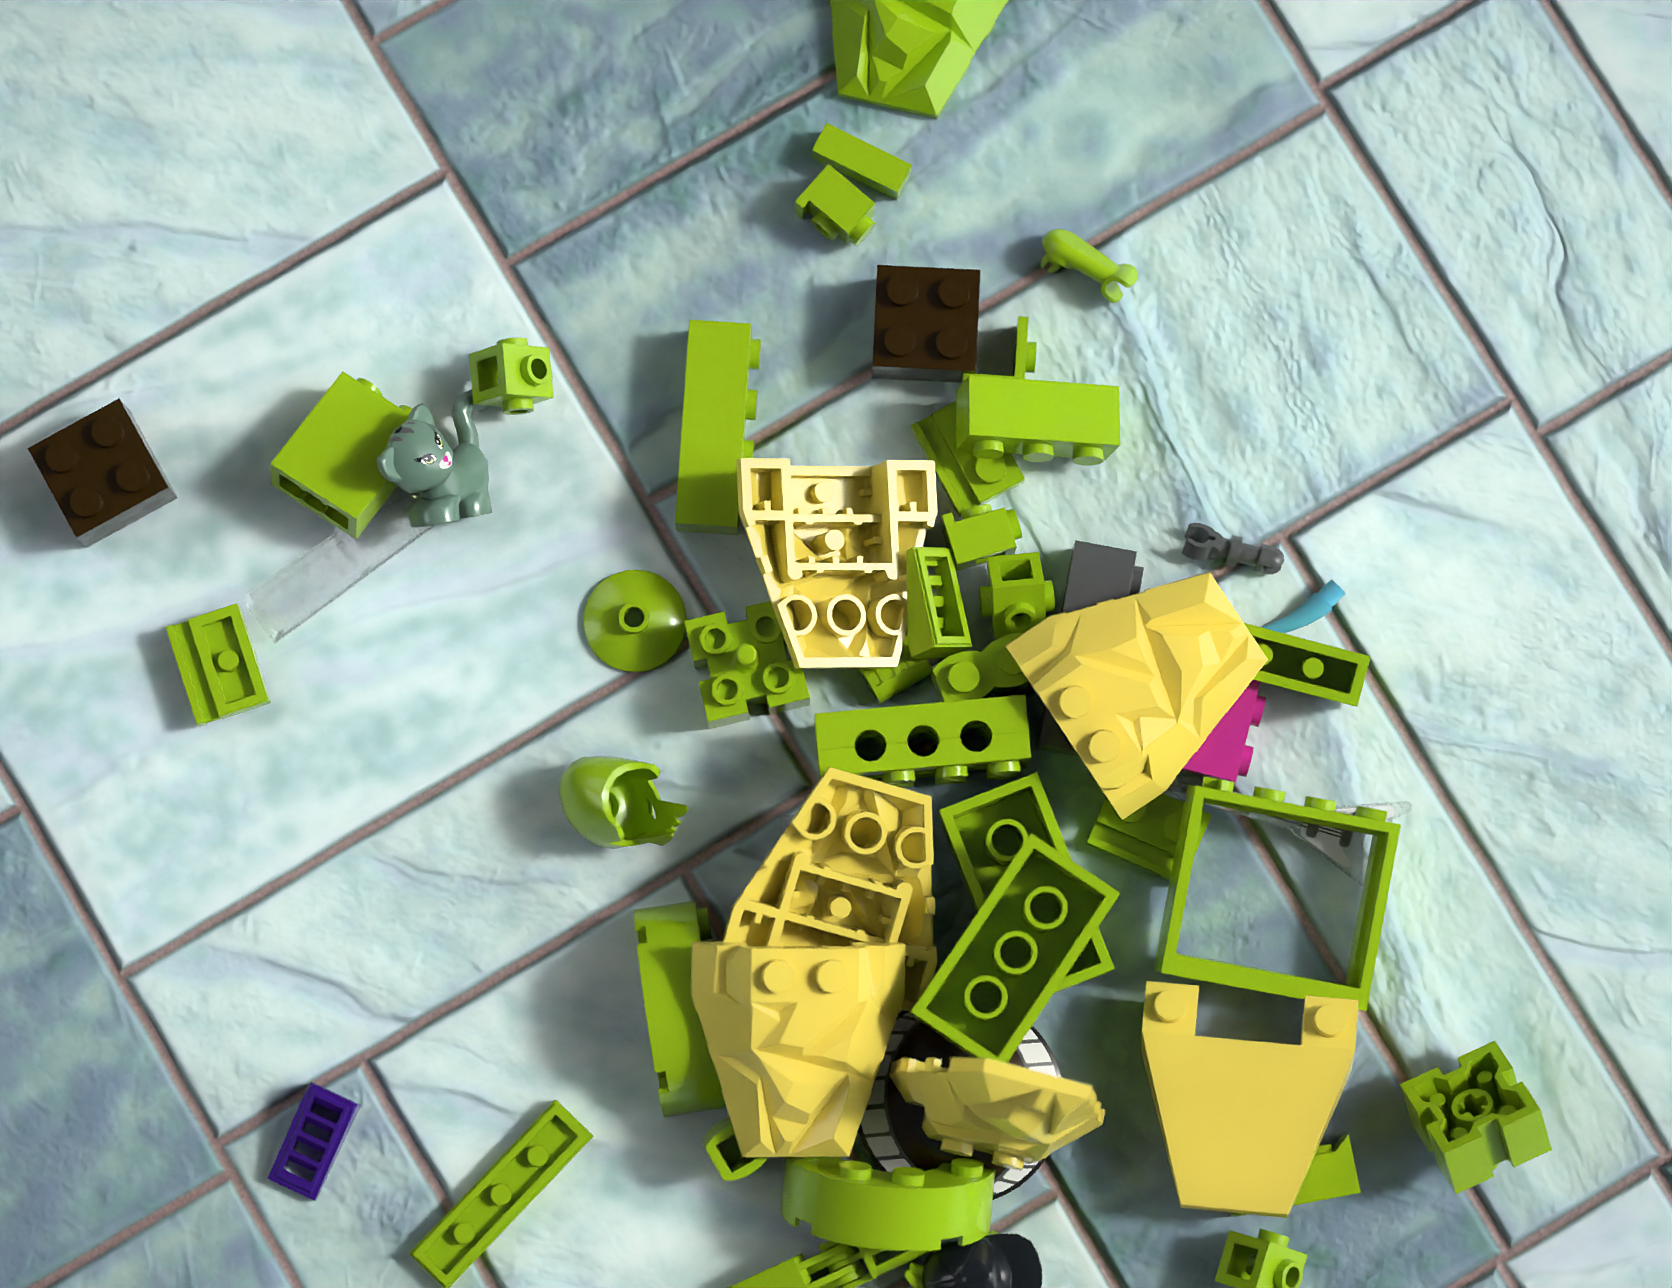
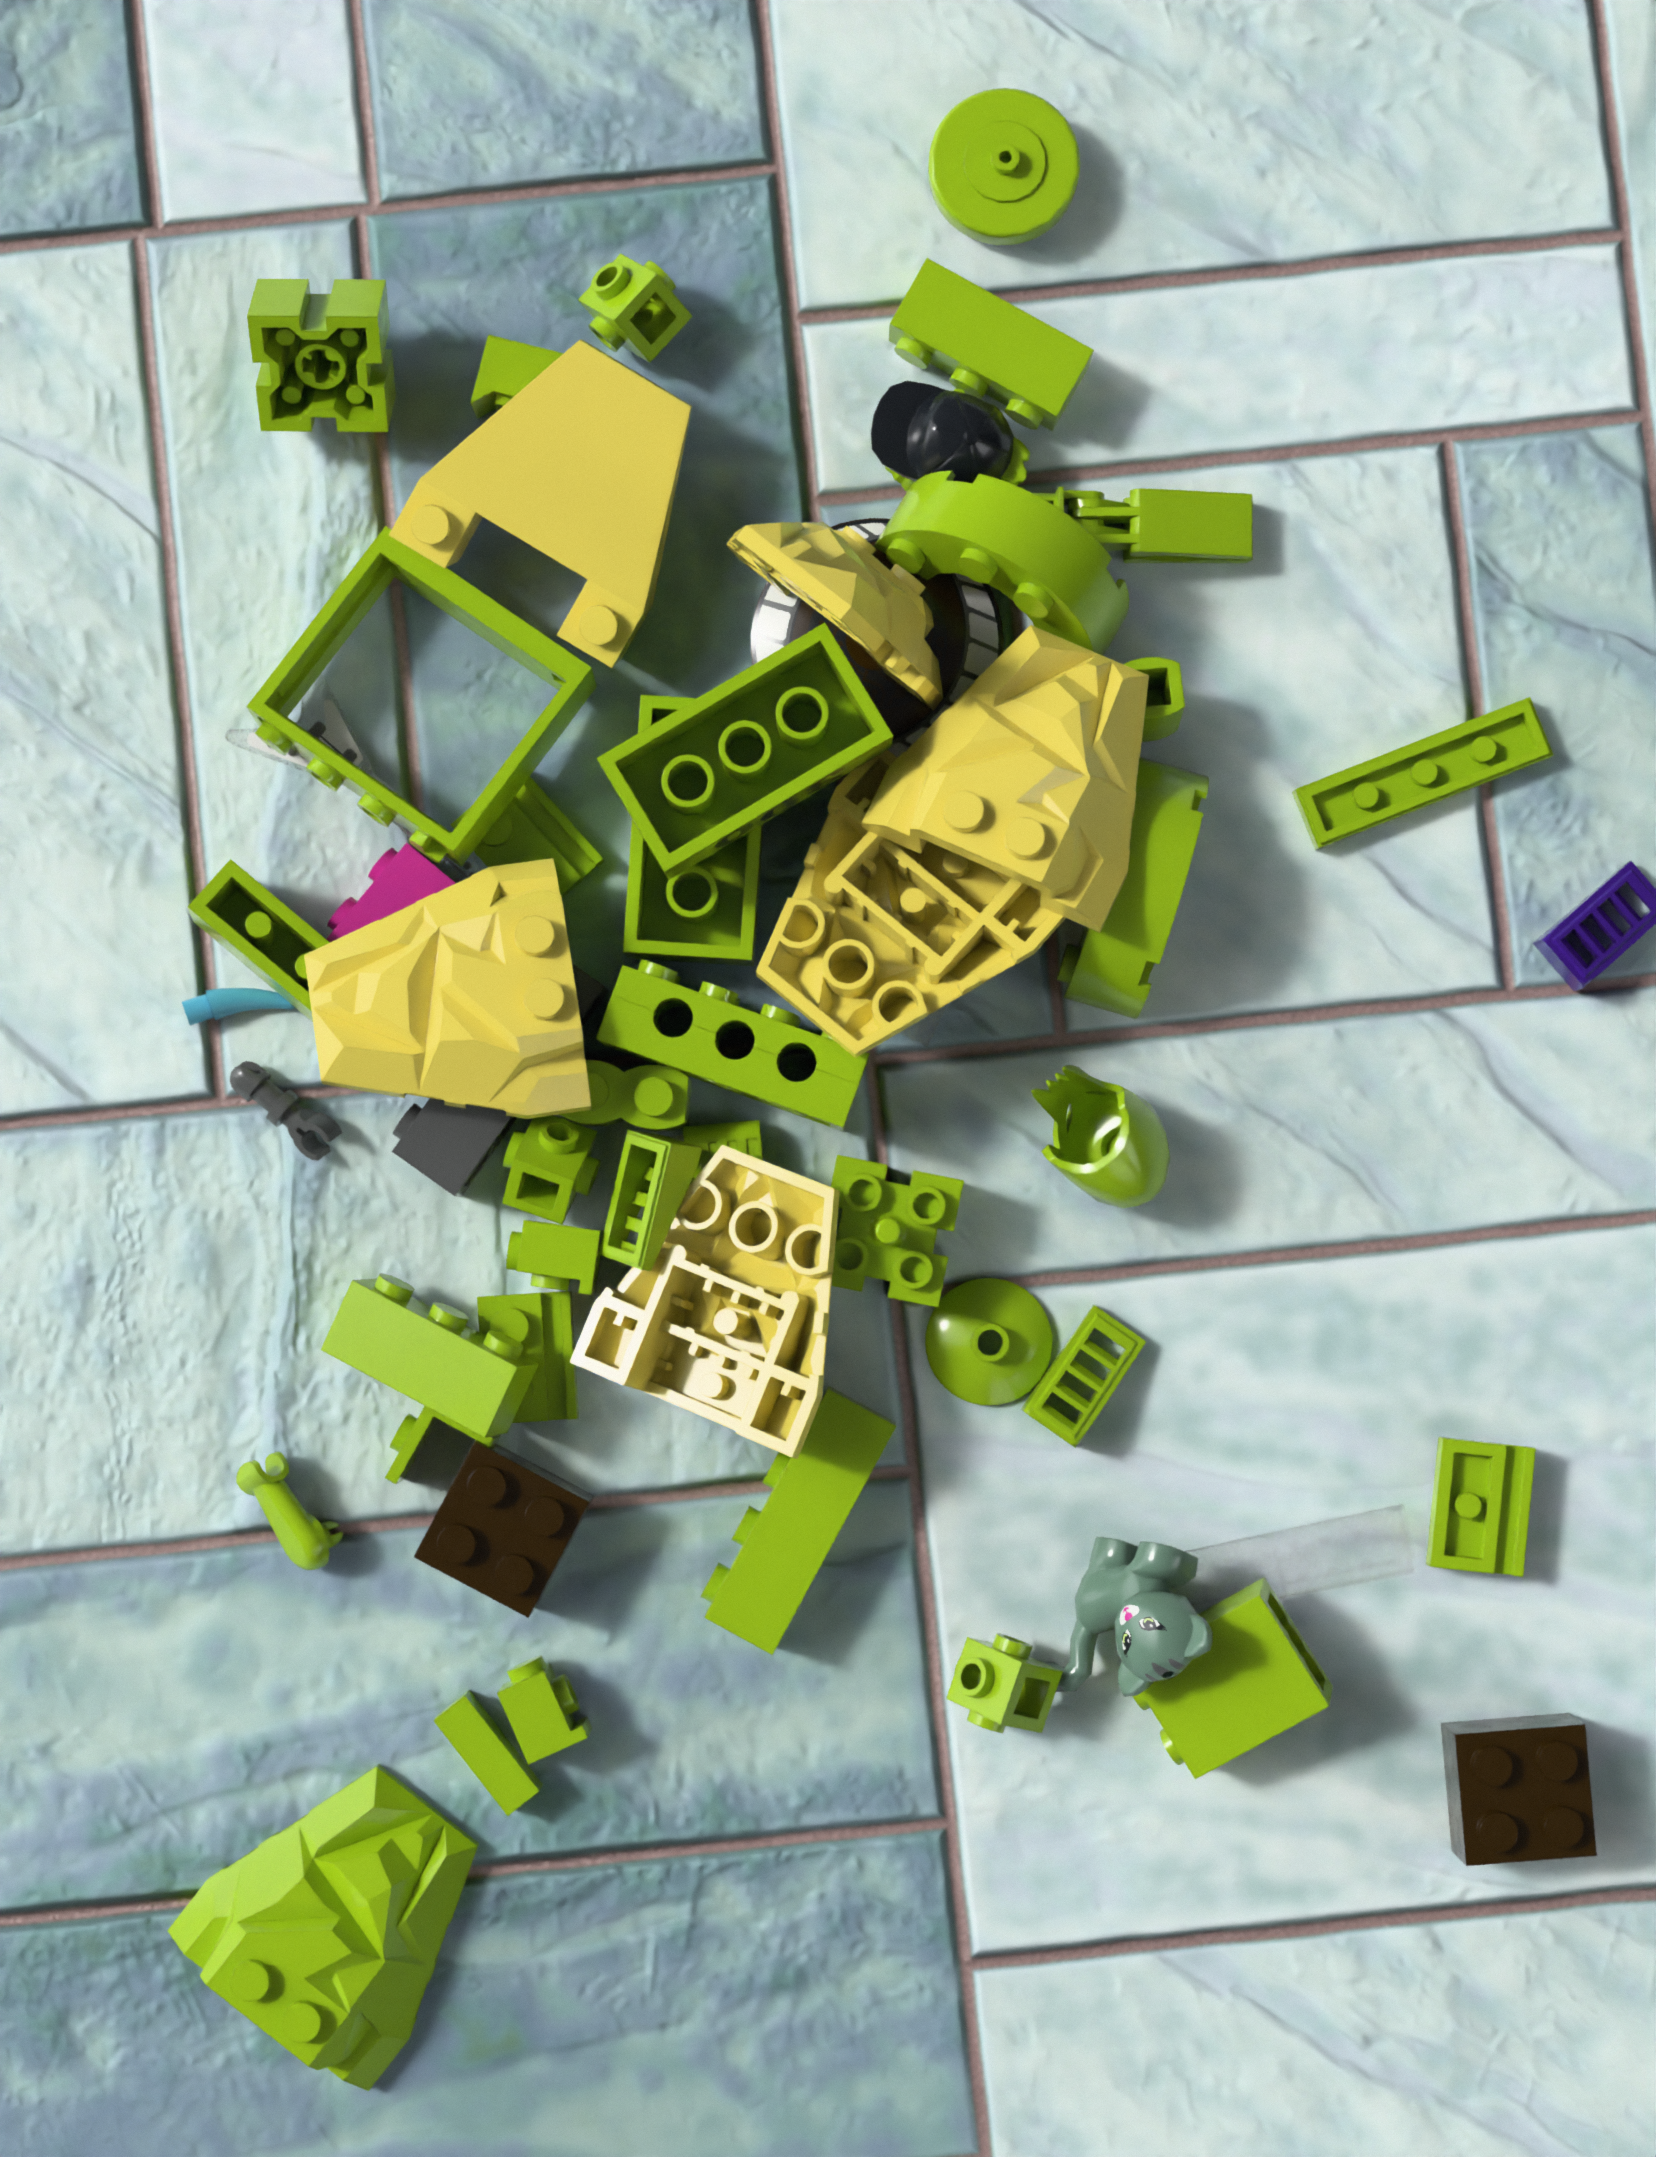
camera: 150 degrees left, 5 degrees up
none -> lime slope [1021,1305,1147,1448]

